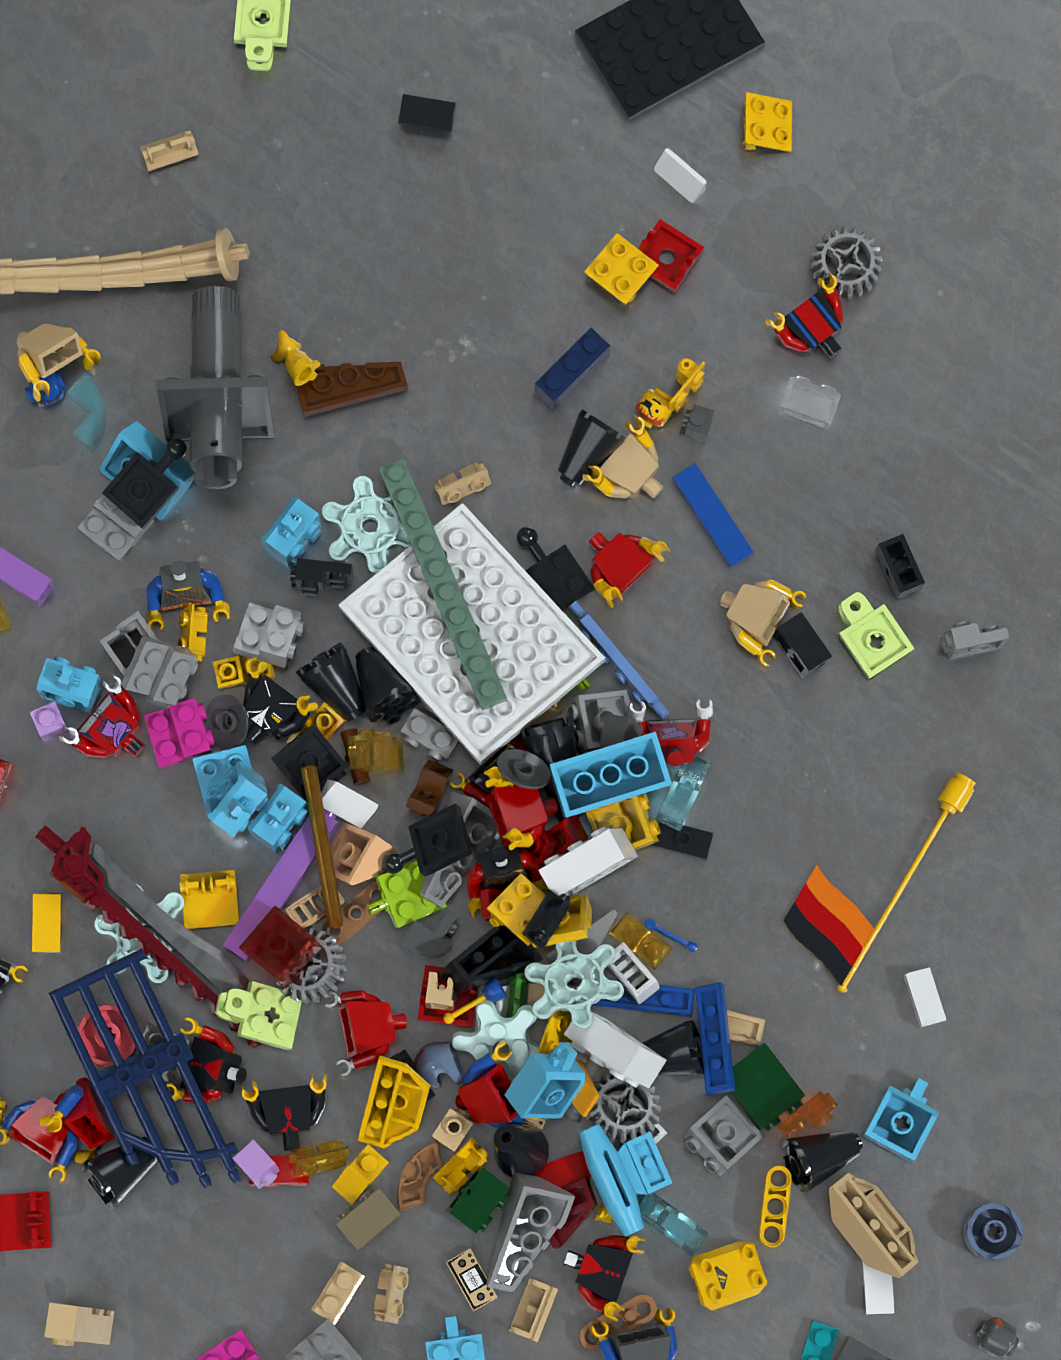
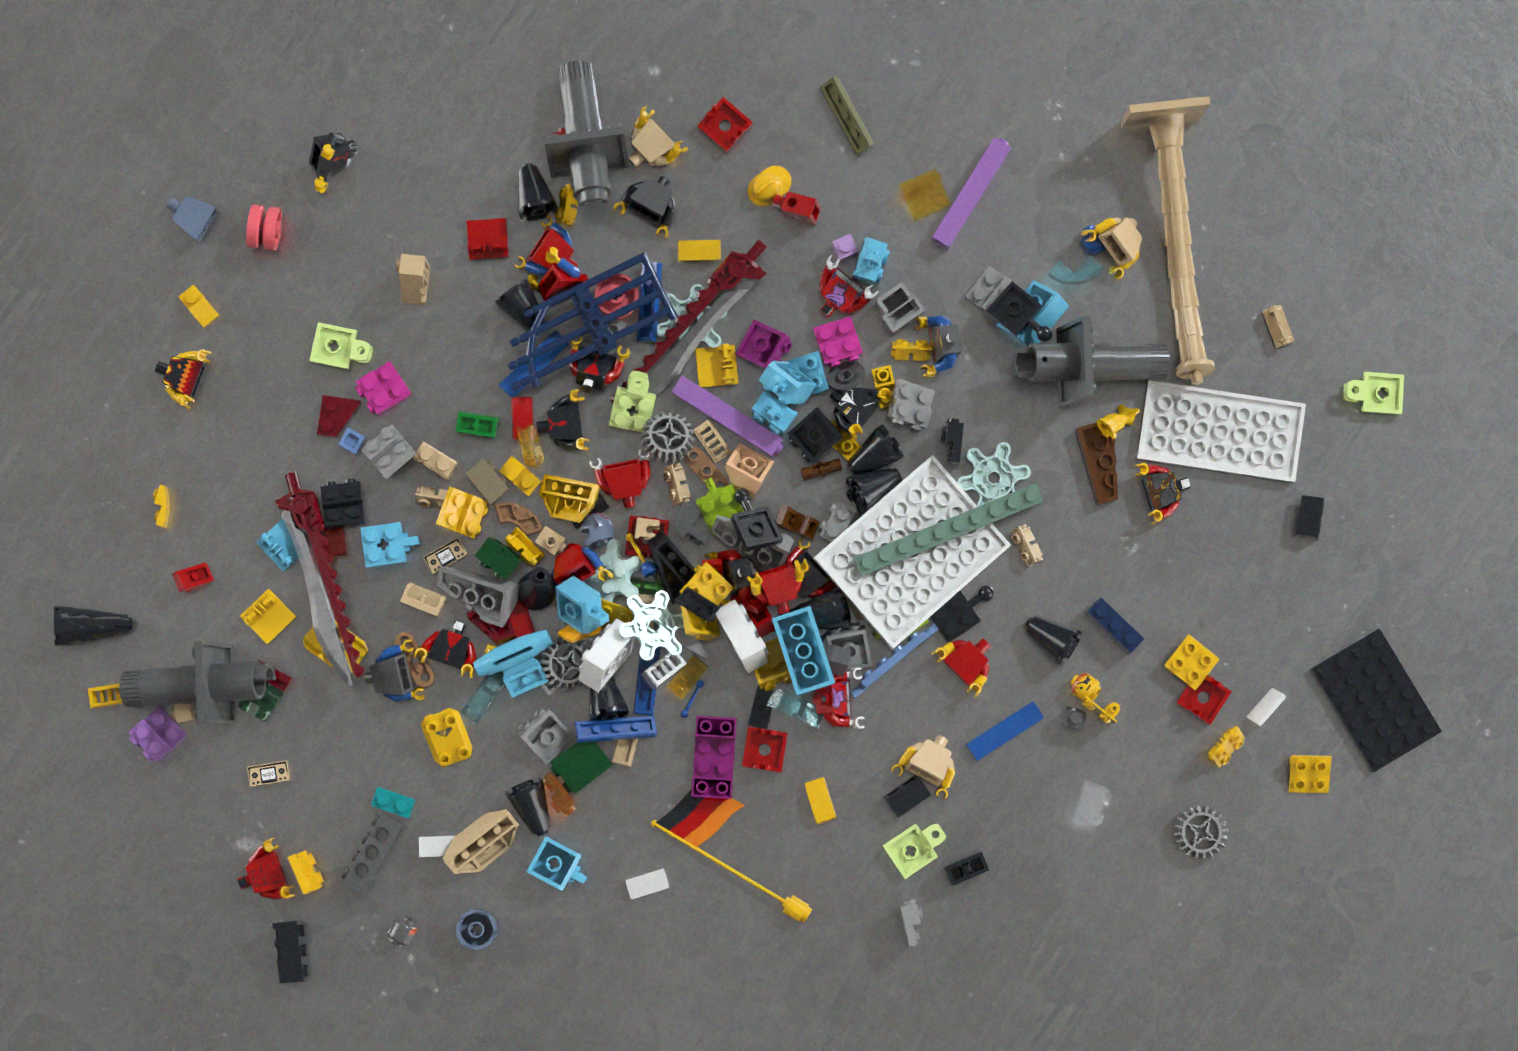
camera: 90 degrees right, 5 degrees up
light grey plate [121,636,198,706] -> none
lavender brick [232,1139,280,1189] -> none
clear red brick [238,905,322,989] -> none
medium azure hinge [260,496,322,568] -> none
pearl gold axle [301,765,344,929] -> none
white slope [321,780,379,828] -> none
clear yellow brick [348,729,404,774] -> none
dark grey dish [497,749,551,789] -> none
tan torso [582,415,664,499] -> none
yellow beam [758,1166,792,1248] -> none
torso [765,273,844,359] -> none
none -> yellow plate [436,487,488,539]
none -> green hinge [455,410,500,438]
none -> blue tile [499,330,570,398]
none -> blue tile [636,262,662,342]
none -> tan hinge [664,463,691,506]
none -> magenta slope [691,716,737,799]
none -> magenta plate [735,320,792,370]
none -> red piece [742,727,788,773]
none -> yellow slope [805,777,836,824]
none -> torso [1135,463,1190,524]
none -> white plate [1137,380,1306,483]
none -> yellow hinge [1207,725,1245,769]

